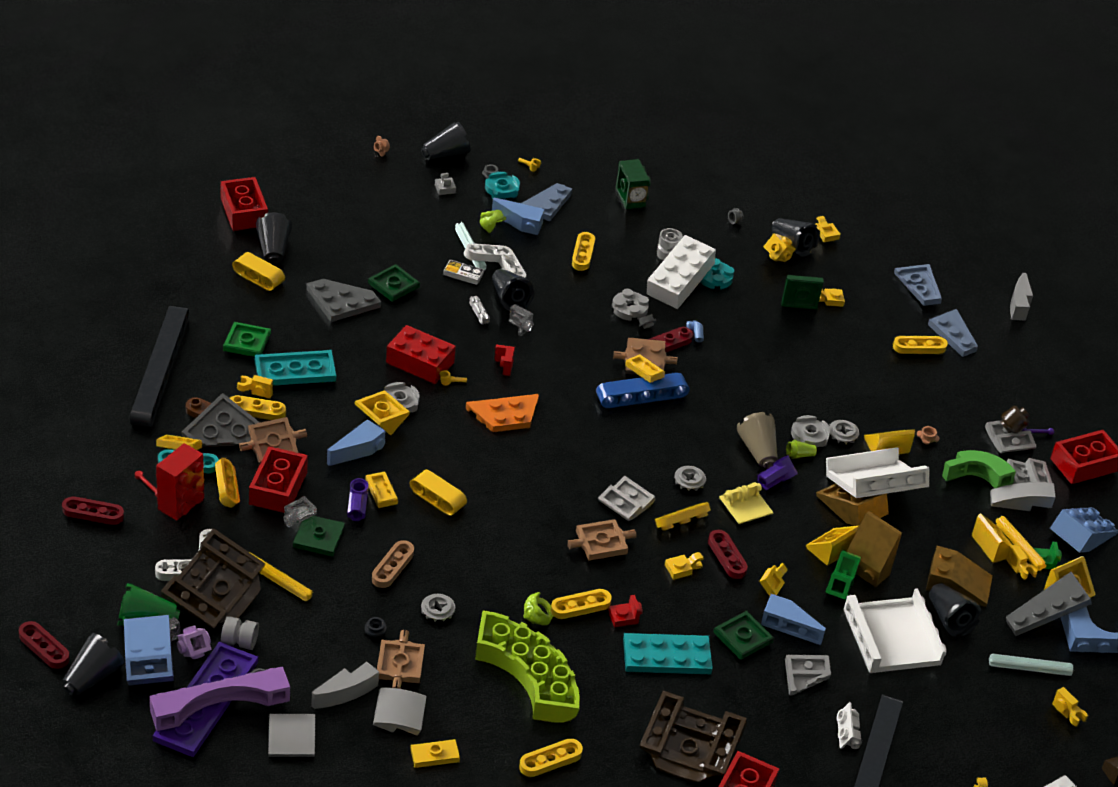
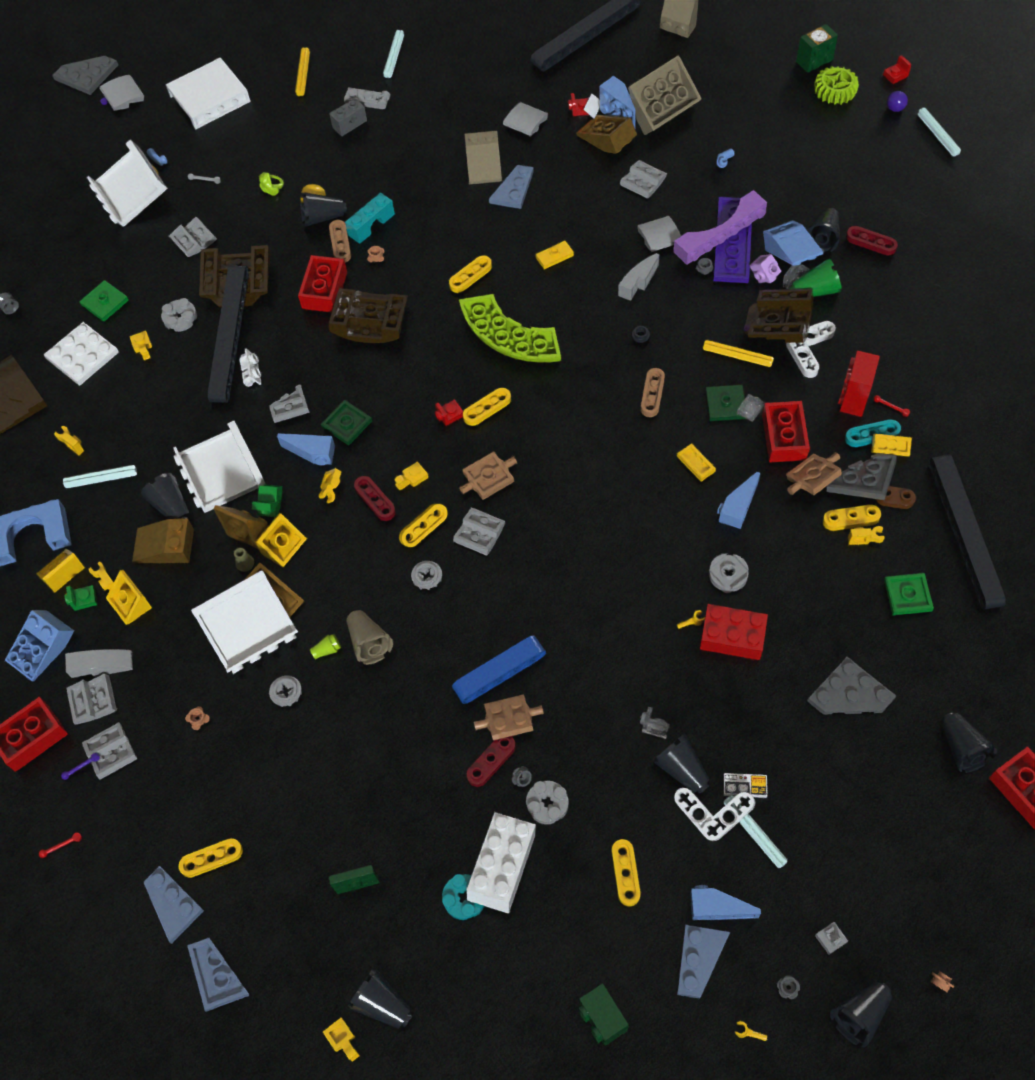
camera: 175 degrees right, 20 degrees up
dark red plate [62,497,124,525] -> none
yellow plate [215,458,240,508] -> none
light grey wheel [221,616,259,650] -> none
yellow beam [232,252,285,291] -> none
teal plate [255,350,336,385] -> none
dark purple piece [347,479,369,521] -> none
yellow slope [355,390,410,435] -> none
dark green plate [368,264,420,302] -> none
light grey slope [373,688,426,735] -> none
medium nougat plate [377,630,425,689] -> none
yellow beam [410,470,467,516] -> none
light grey gear [421,594,455,622] -> none
orange wing [466,394,539,432] -> none
light grey axle [469,296,490,325] -> none
lime piece [480,210,506,233] -> none
teal plate [485,172,520,199] -> none
red bracket [495,345,515,376] -> none
lime piece [523,592,553,625] -> none
teal plate [623,633,712,674] -> none
yellow plate [625,355,665,383] -> none
light grey wheel [657,228,682,261] -> none
medium blue arm [686,320,704,342] -> none
light yellow hinge [719,482,773,524] -> none
dark grey plate [728,208,744,225] -> none
dark purple piece [757,456,798,490] -> none
yellow brick [763,233,796,262] -> none
light grey plate [791,415,830,447] -> none
yellow plate [819,288,845,307] -> none
yellow slope [864,429,915,454] -> none
bright green arch [942,450,1016,489] -> none
yellow axle [996,516,1046,571] -> none
dark brown head [1000,406,1030,434] -> none
dark grey wing [1006,572,1091,636] -> none
light grey slope [1010,273,1033,320] -> none
none -> red hinge [39,833,82,858]

